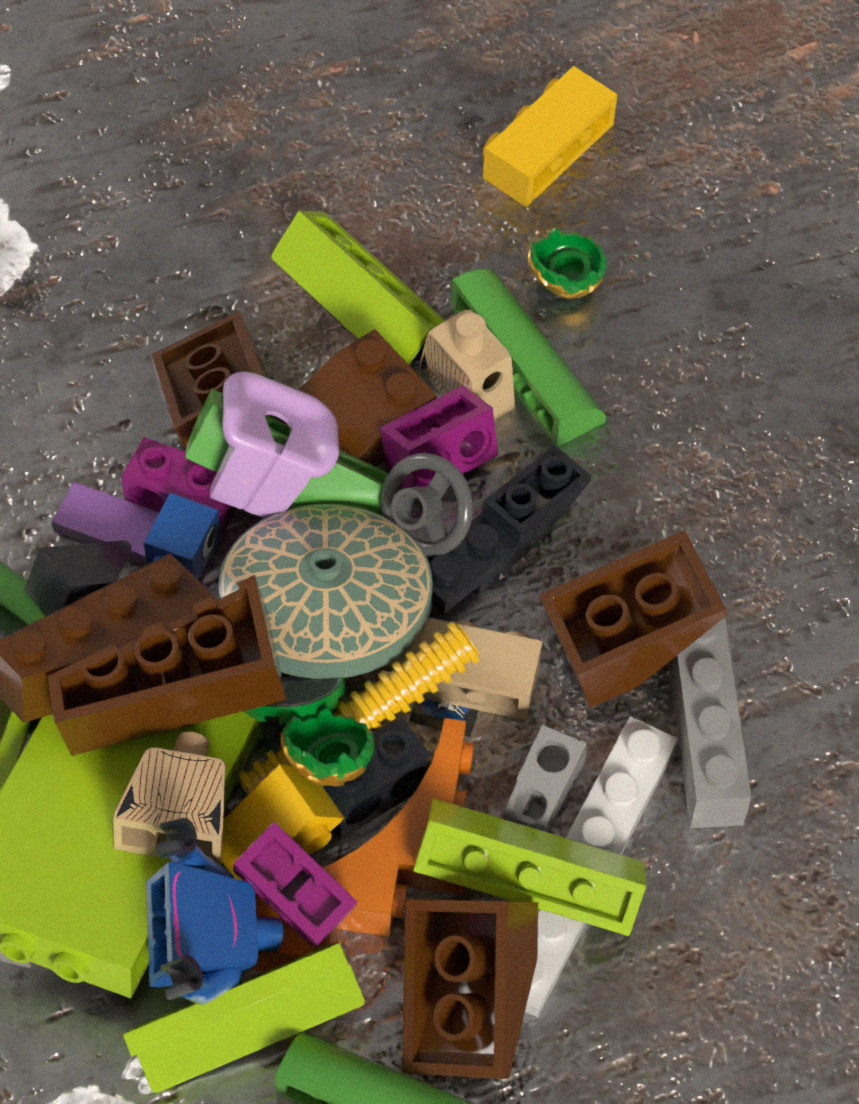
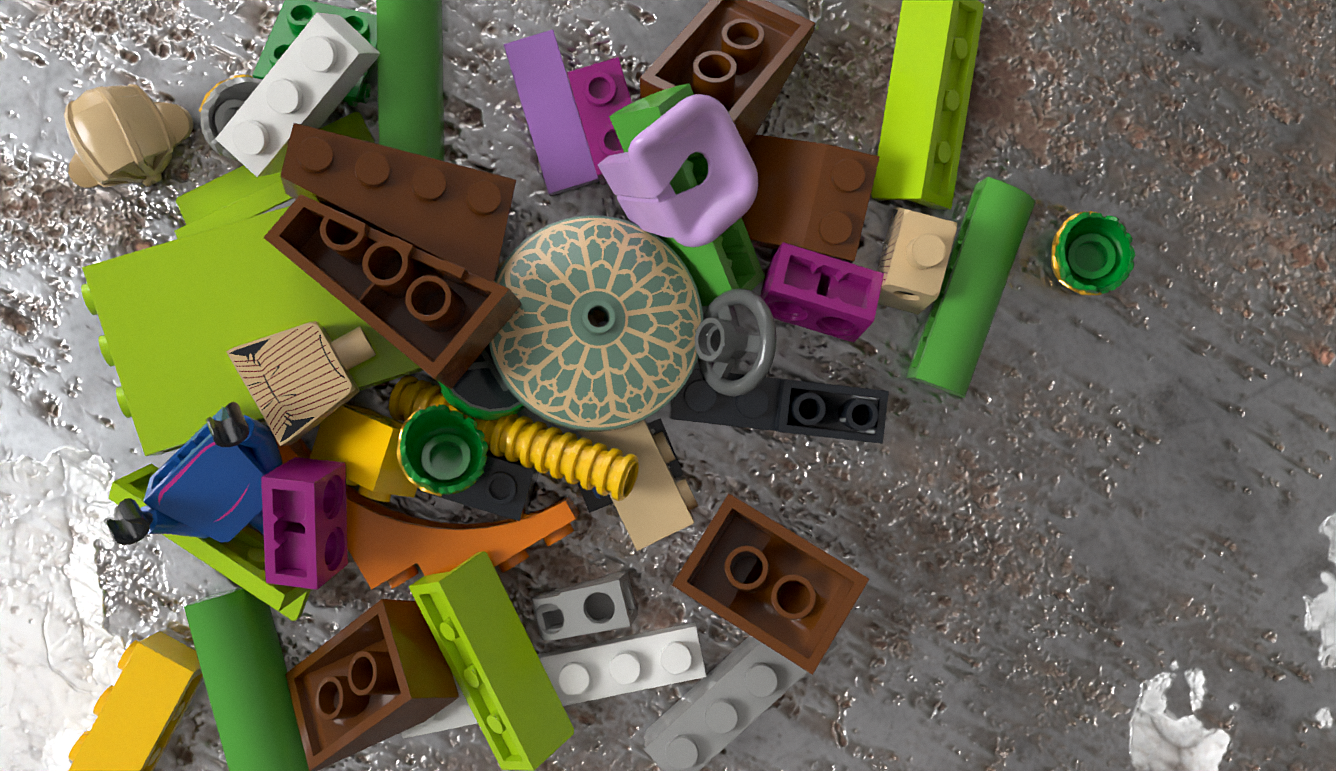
camera: 60 degrees right, 30 degrees up
black slope [24,540,132,617] -> none
blue brick [143,493,220,580] -> none
yellow brick [482,66,618,207] -> none

